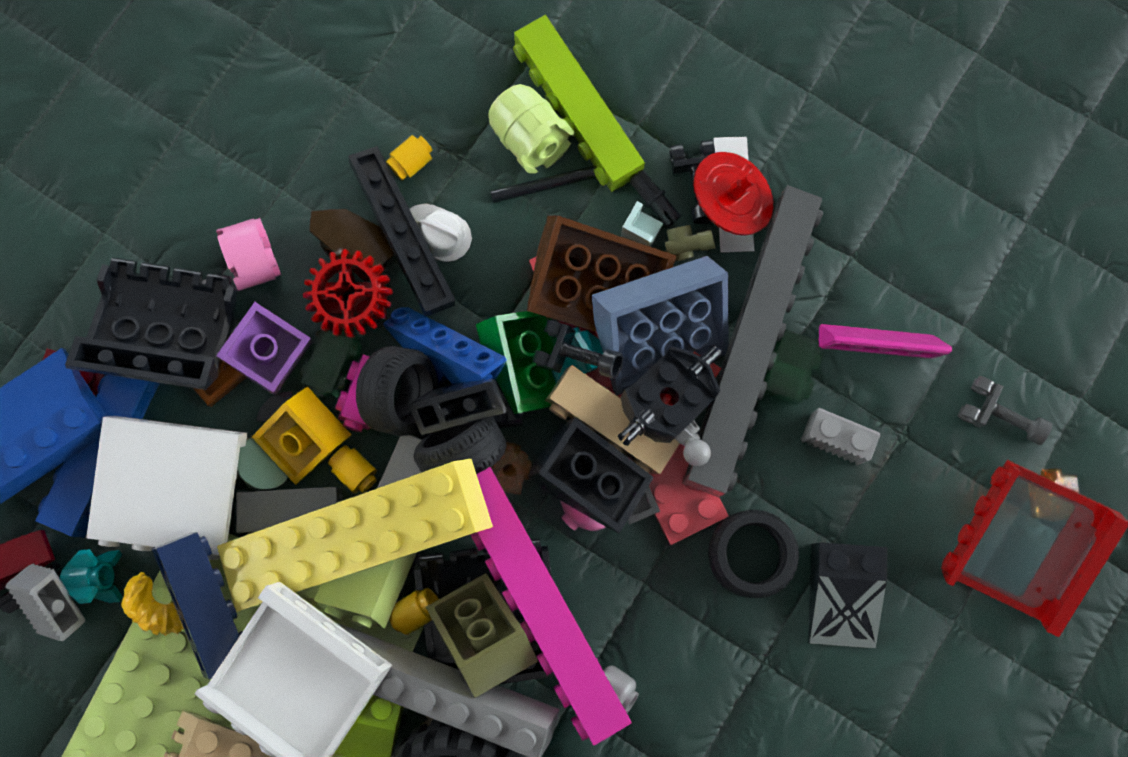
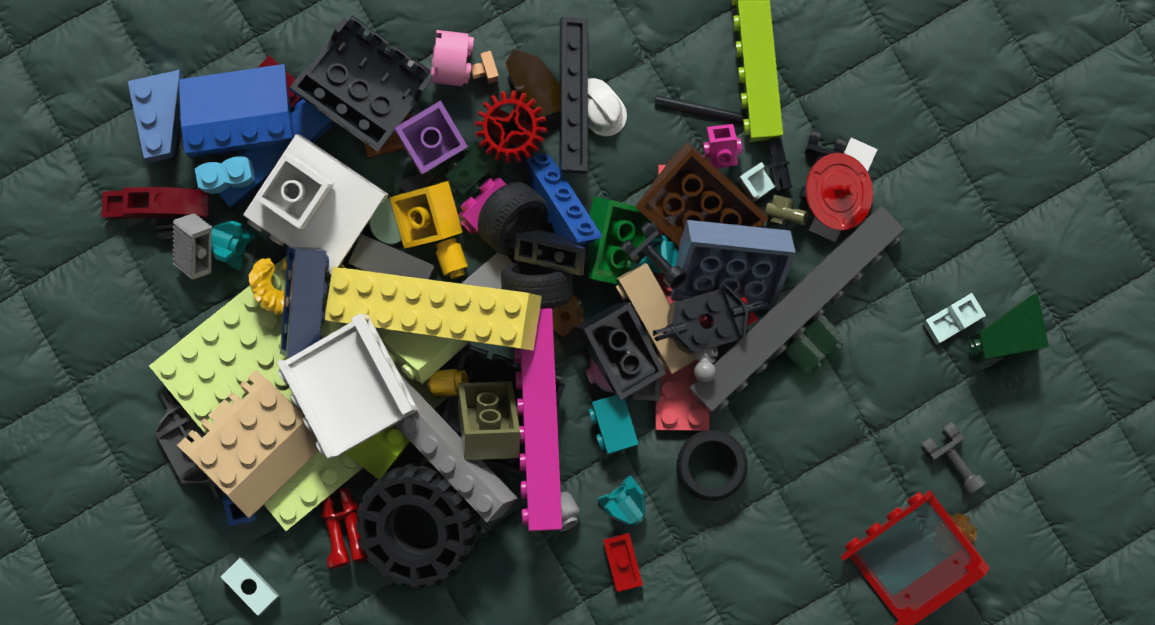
camera: 30 degrees right, 5 degrees up
yellow brick [386,135,433,181] -> none
yellowish green piece [488,84,574,174] -> none
light grey brick [801,408,880,465] -> none
black slope [808,542,887,648] -> none
dark pink slope [819,324,952,359] -> none
none -> medium azure brick [195,157,256,194]
none -> white brick [254,153,334,229]
none -> light nougat tile [471,51,498,84]
none -> teal brick [588,395,639,455]
none -> teal brick [597,475,647,526]
none -> red plate [603,533,643,592]
none -> dark pink brick [703,124,742,168]
none -> light aqua slope [922,293,986,345]
none -> dark green slope [969,294,1049,363]

